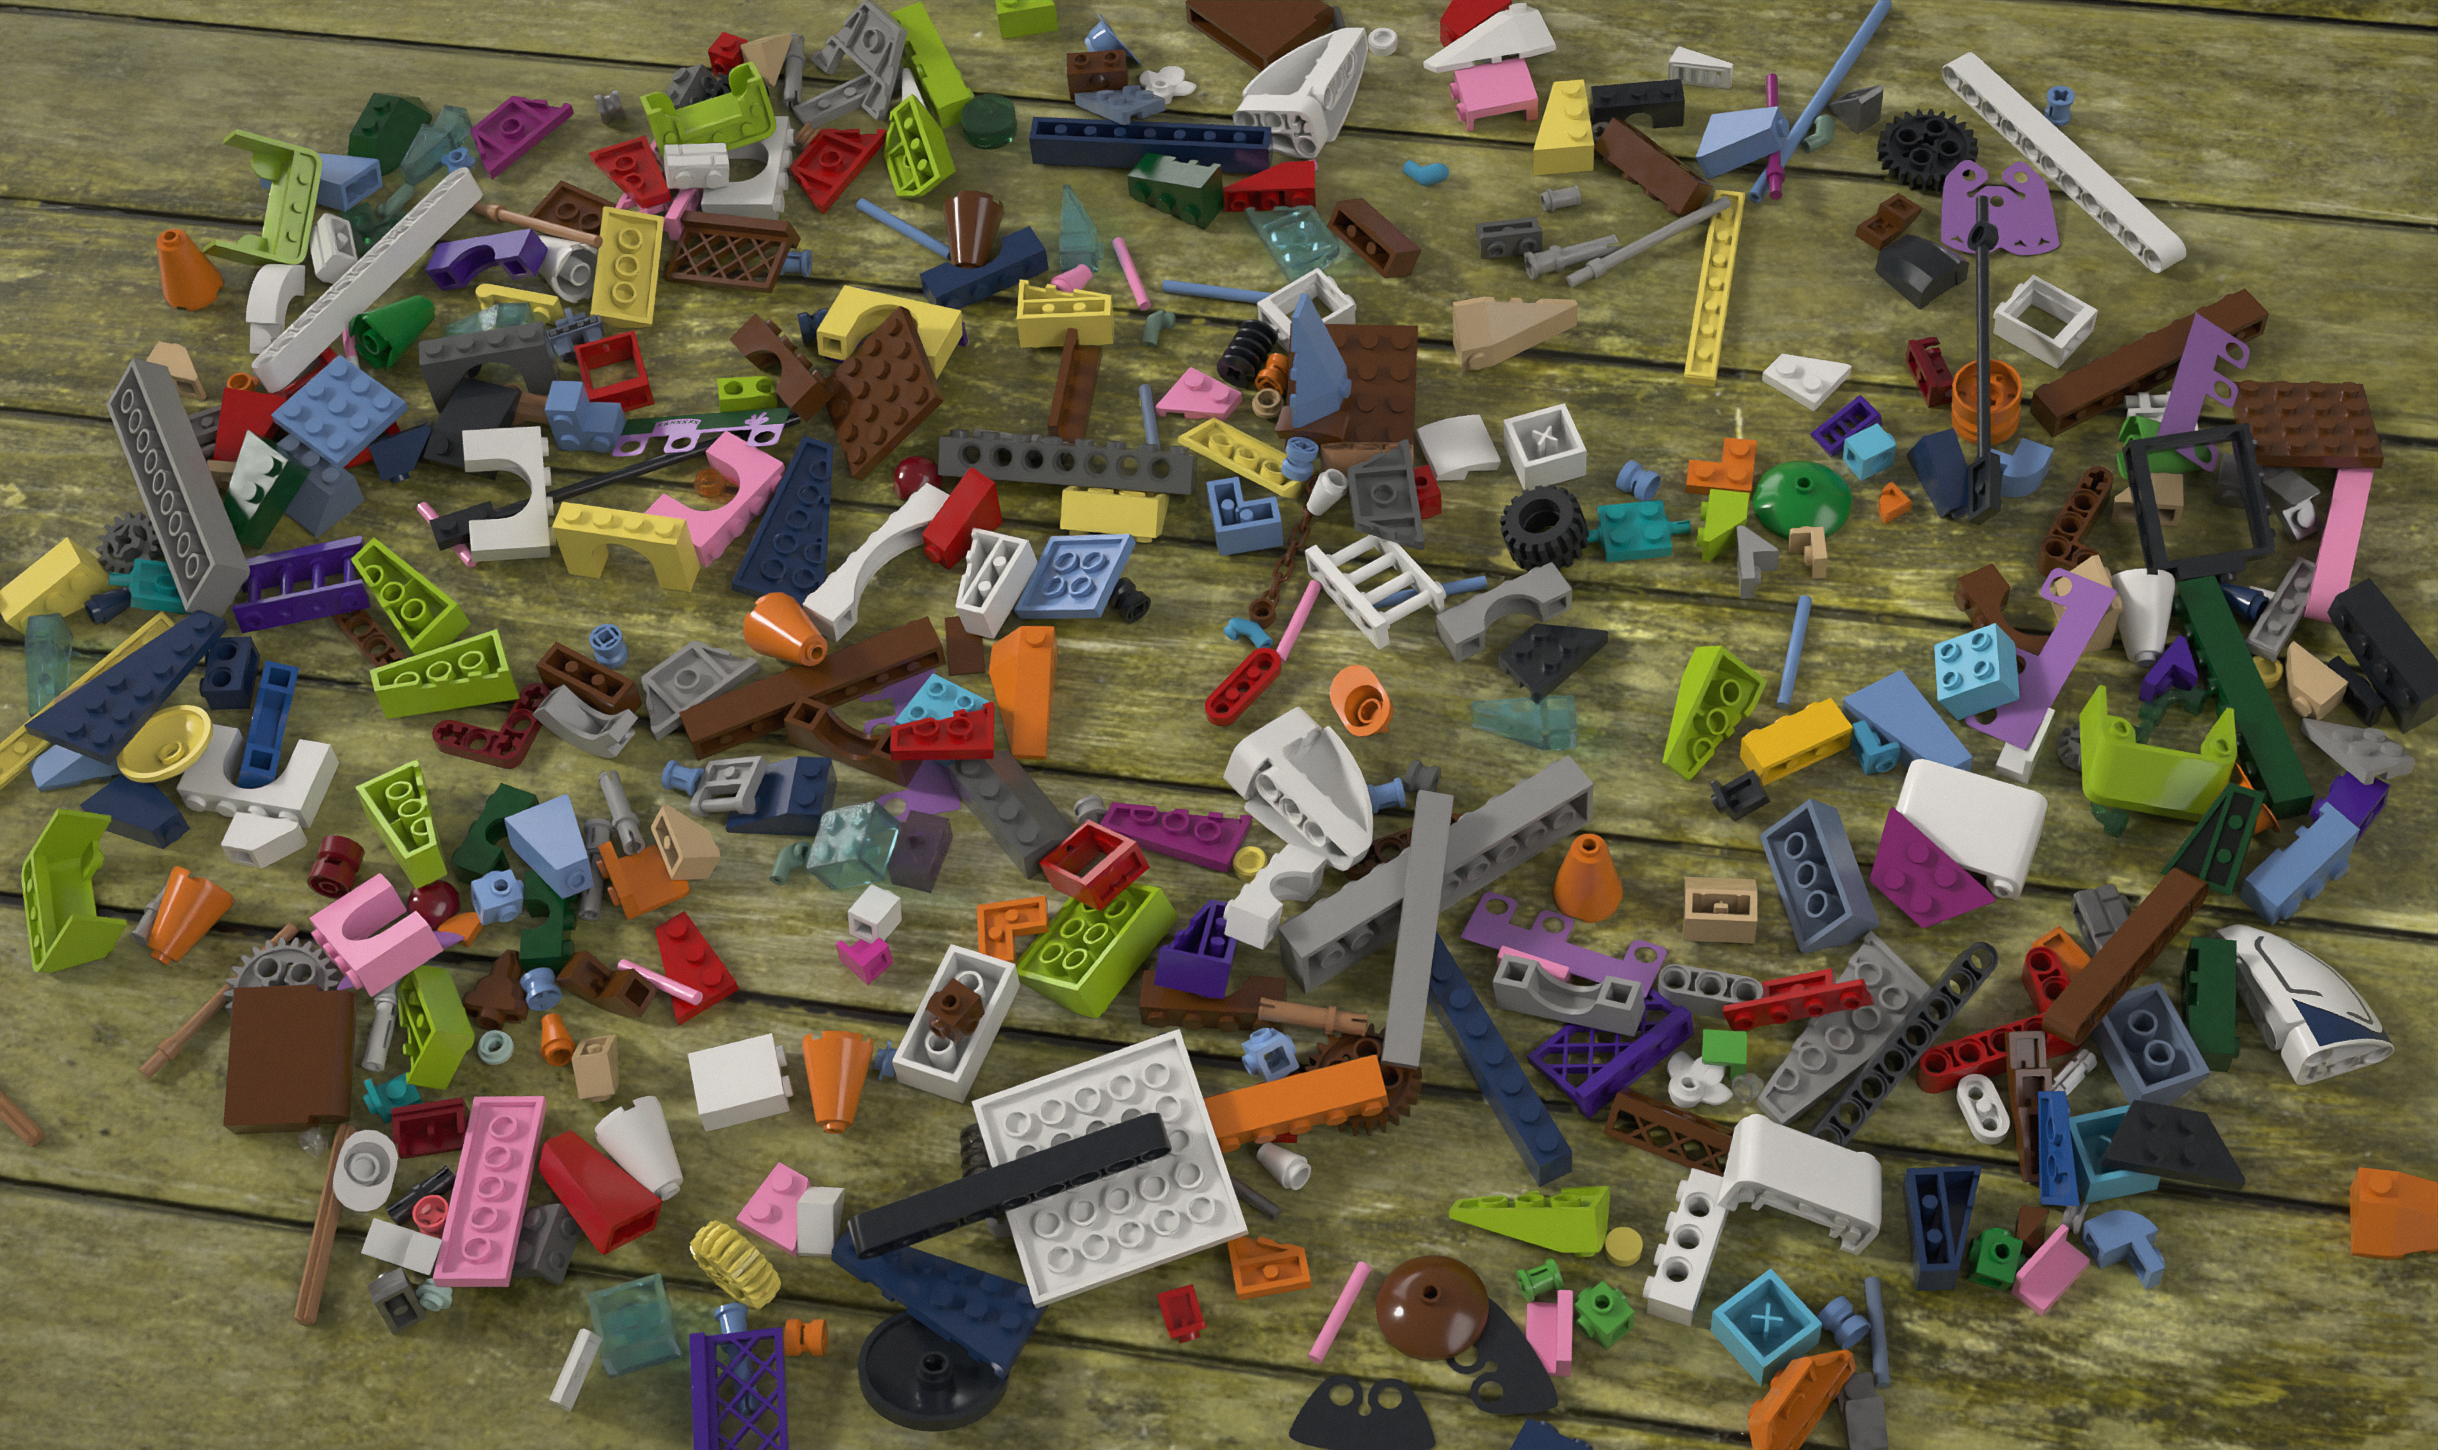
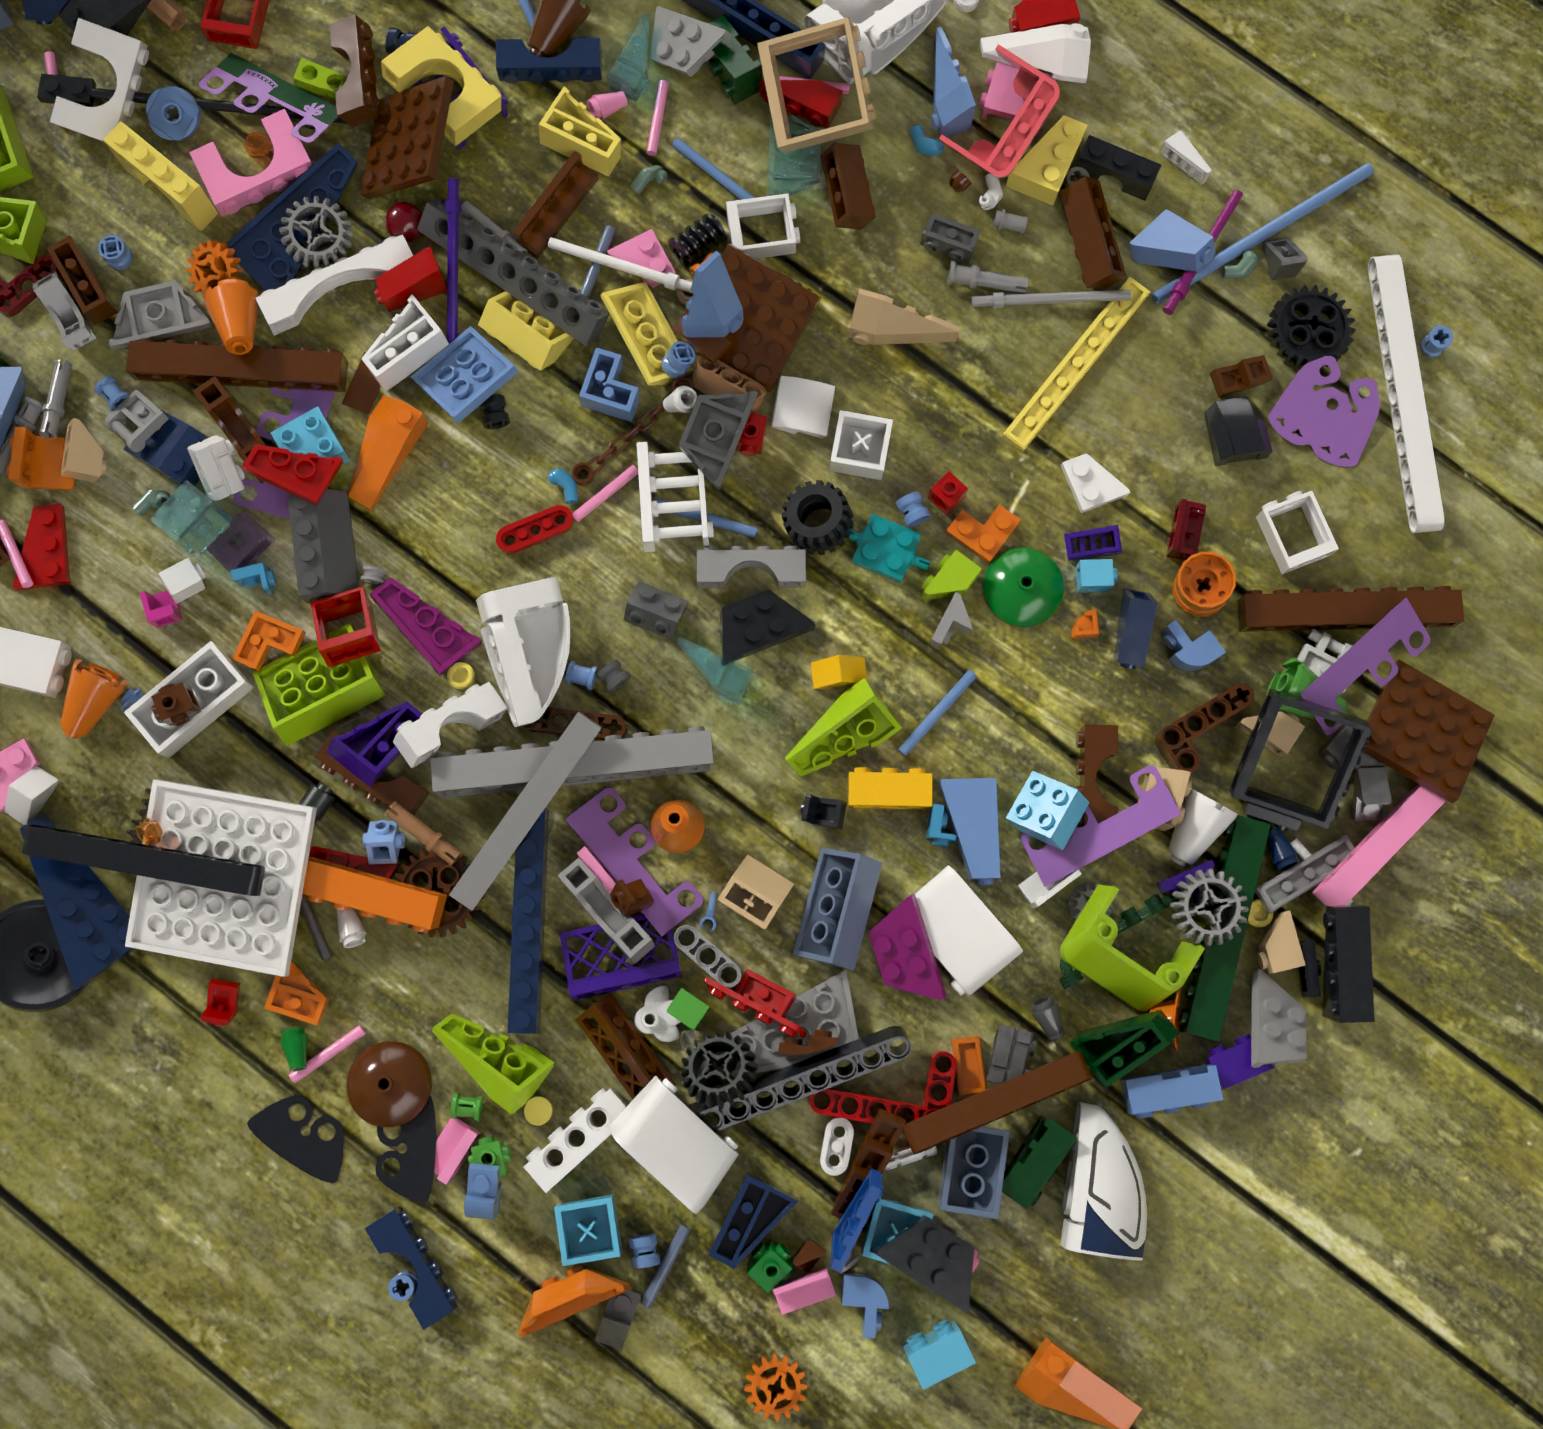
camera: 20 degrees right, 25 degrees up
medium blue brick [544,381,626,453] -> none
orange piece [1330,665,1394,737] -> none
tan bracket [1789,526,1827,579] -> none
black bar [1967,195,2001,526] -> none
none -> clear orange plate [136,818,163,846]
none -> medium blue plate [146,86,202,141]
none -> orange gear [186,241,243,298]
none -> white brick [187,435,245,501]
none -> dark azure bracket [231,562,277,595]
none -> light grey gear [279,196,353,269]
none -> green cone [279,1027,308,1071]
none -> dark purple bar [445,178,461,343]
none -> medium blue brick [464,1163,502,1220]
none -> white bar [548,237,694,294]
none -> reddish brown bracket [610,878,654,917]
none -> dark grey bracket [624,582,689,639]
none -> light grey wing [650,6,731,77]
none -> pearl dark grey gear [680,1031,758,1109]
none -> medium blue hand [700,892,718,931]
none -> orange gear [744,1353,808,1421]
none -> tan window [757,17,876,153]
none -> reddish brown slope [778,1029,838,1055]
none -> yellow slope [811,655,867,690]
none -> medium azure brick [903,1319,976,1390]
none -> red brick [928,471,968,516]
none -> medium blue wedge [931,26,976,137]
none -> coral windscreen [939,44,1060,178]
none -> reddish brown hinge [949,168,972,192]
none -> white arm [979,174,1003,210]
none -> dark grey cone [1031,996,1065,1041]
none -> light grey gear [1170,869,1249,946]

